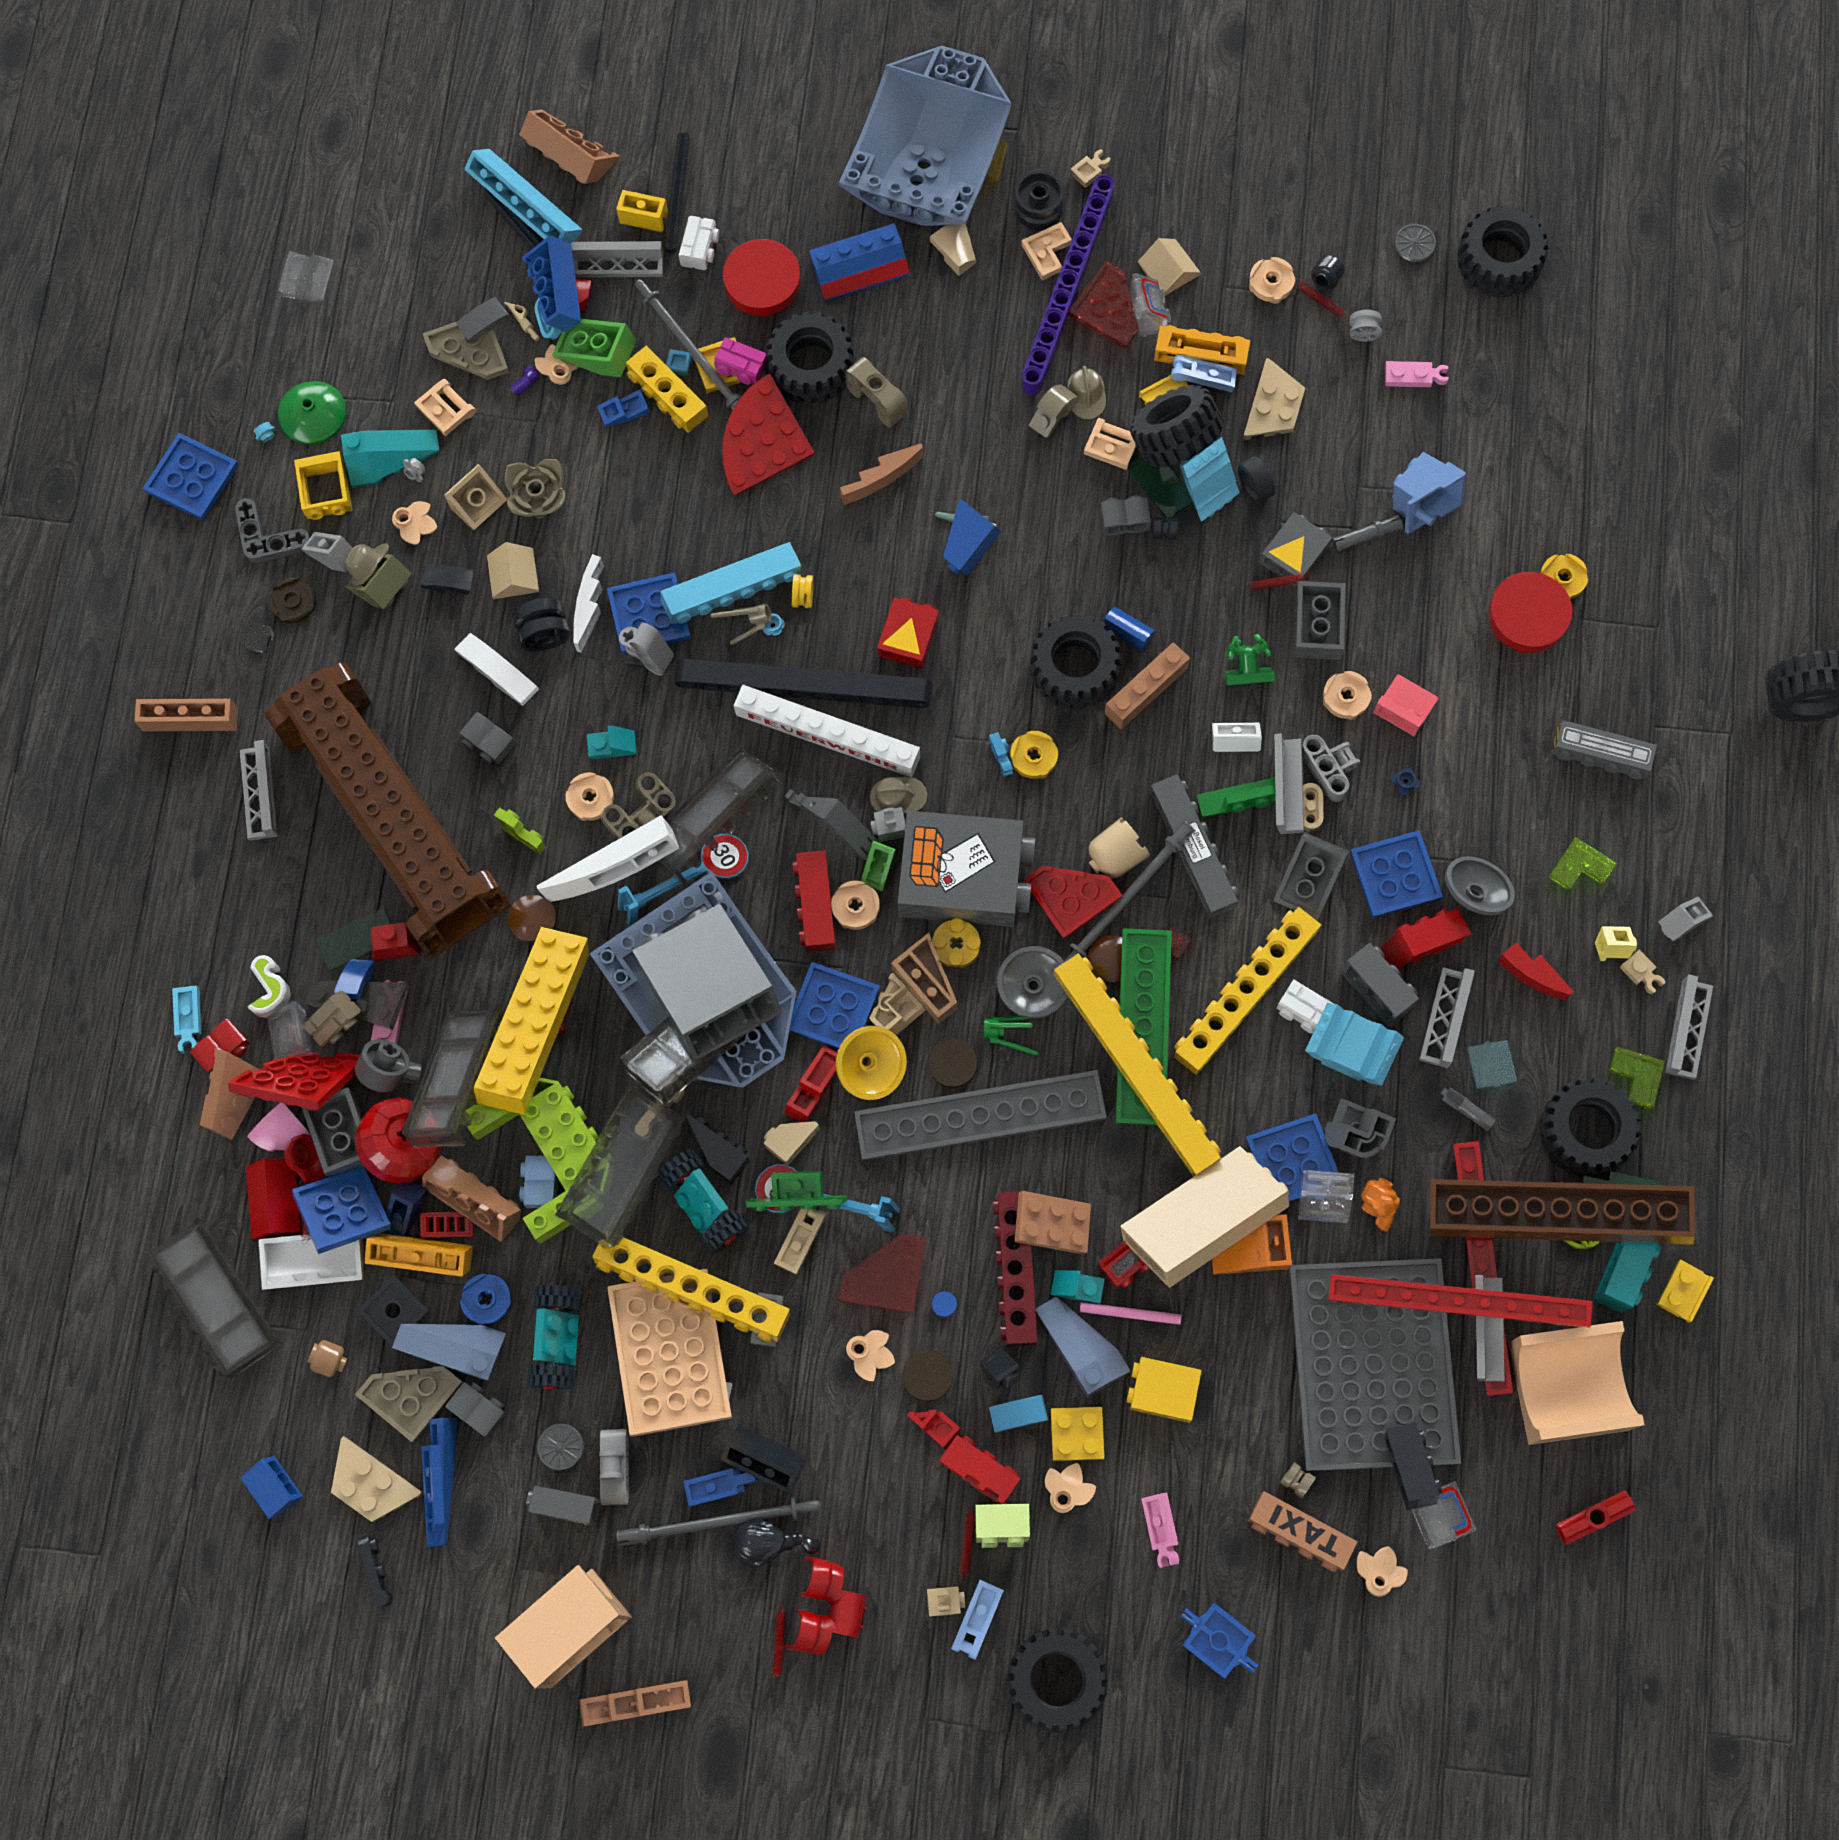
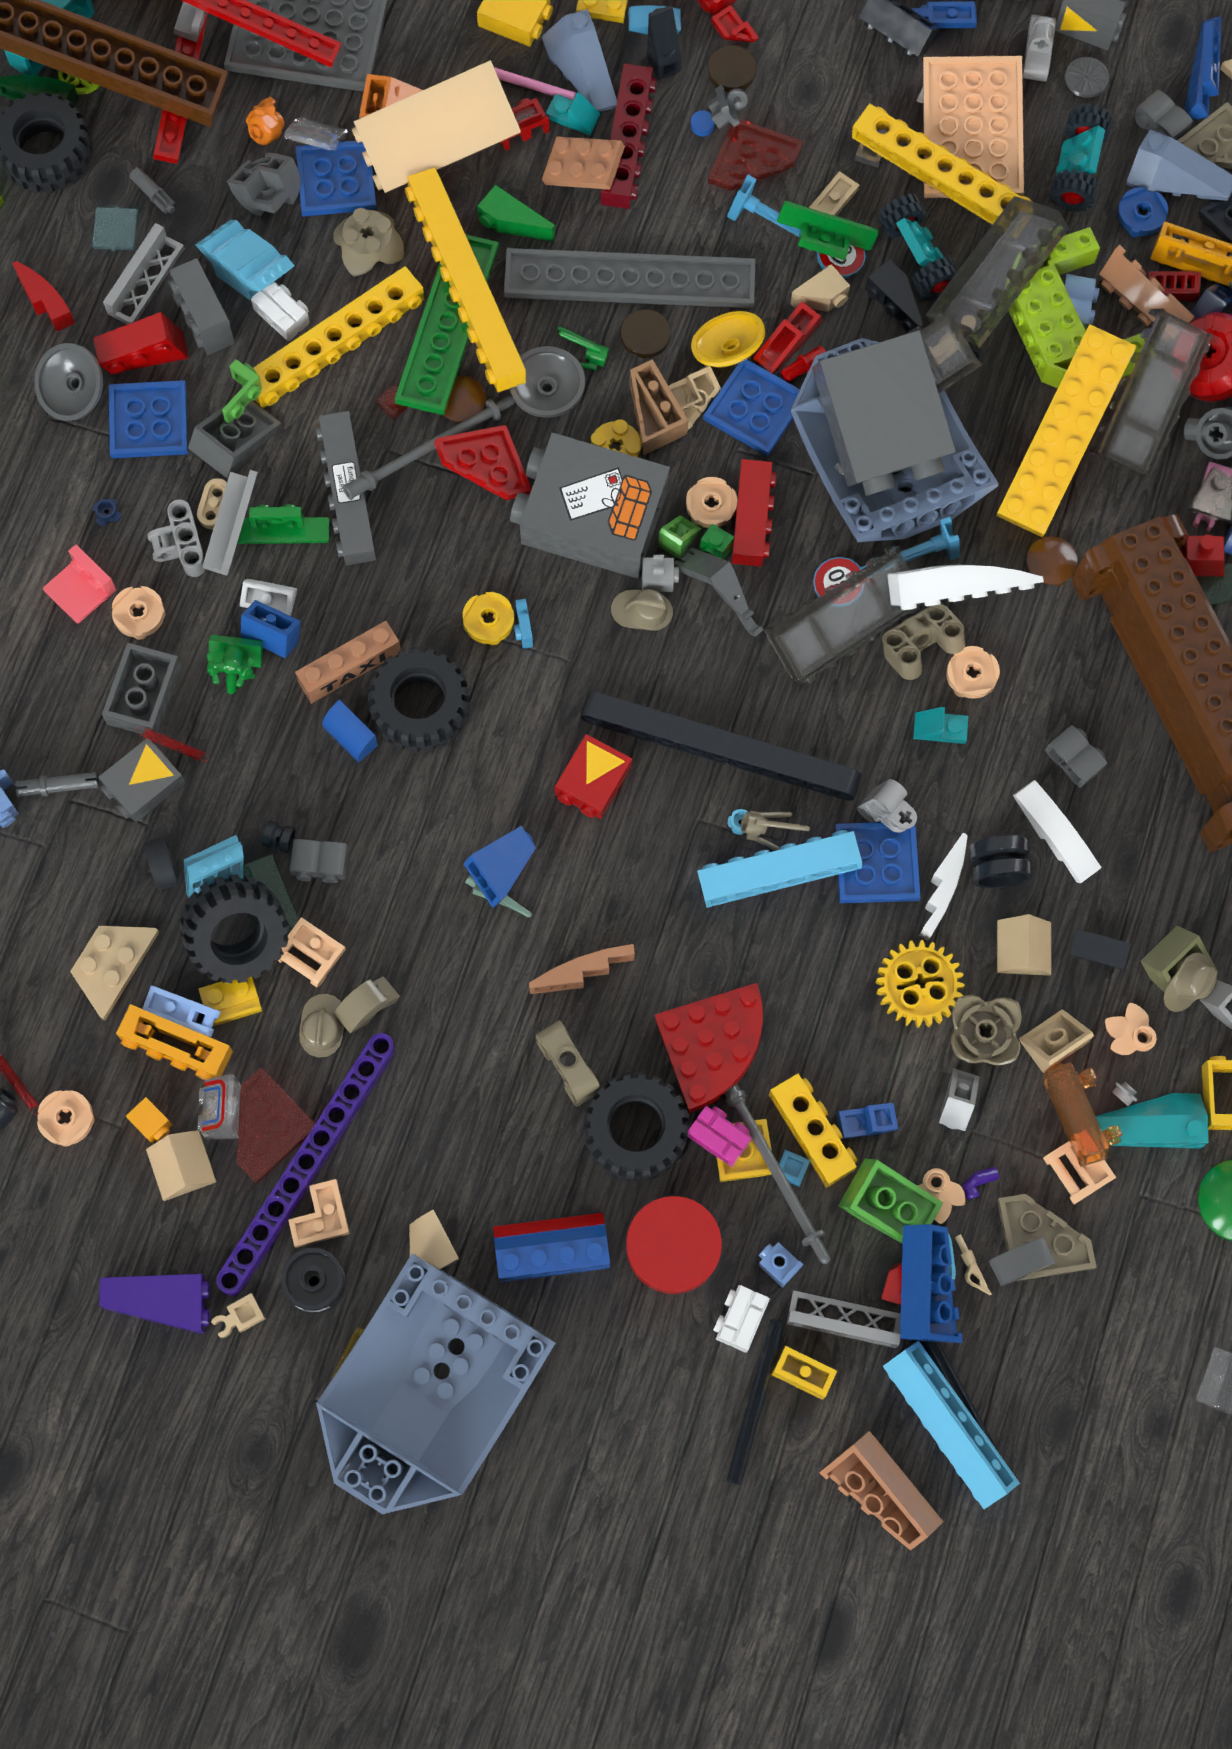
camera: 175 degrees left, 0 degrees up
lime plate [494,808,546,855] -> none
white brick [734,685,920,778] -> none
yellow wheel [792,574,813,608] -> none
light nougat plate [846,1330,895,1381] -> none
tan cylinder [1088,817,1150,878] -> none
none -> dark purple slope [99,1274,210,1334]
none -> light orange brick [126,1097,172,1144]
none -> bright green bracket [222,359,262,424]
none -> blue brick [240,600,300,658]
none -> dark tan brick [333,208,404,277]
none -> green slope [477,185,555,241]
none -> green brick [700,524,734,560]
none -> dark grey hips [708,85,748,129]
none -> medium blue brick [758,1242,803,1288]
none -> red axle [780,345,826,383]
none -> yellow gear [876,940,965,1028]
none -> light grey slope [939,1068,980,1131]
none -> clear orange brick [1044,1063,1123,1167]

